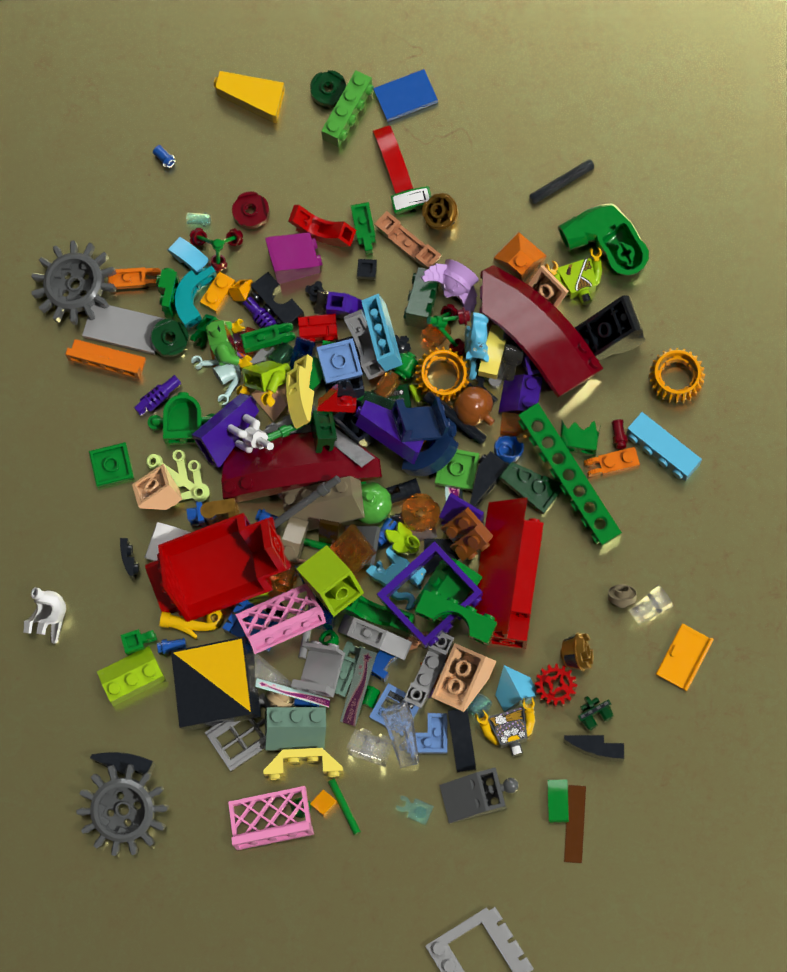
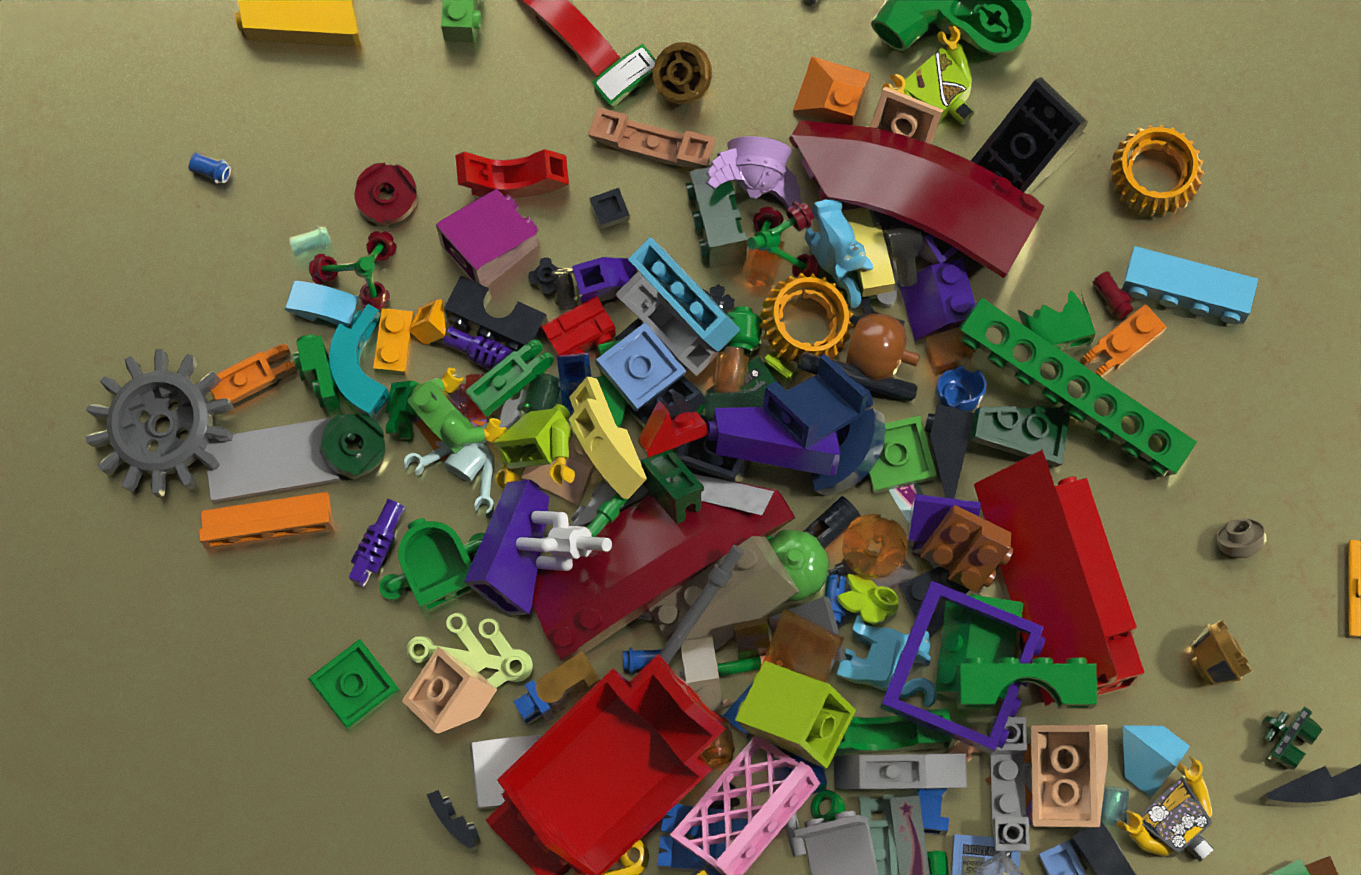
camera: 30 degrees left, 0 degrees up
green hinge [351,202,376,254] -> none
red gear [534,663,577,707] -> none
clear plant [629,584,674,625] -> none

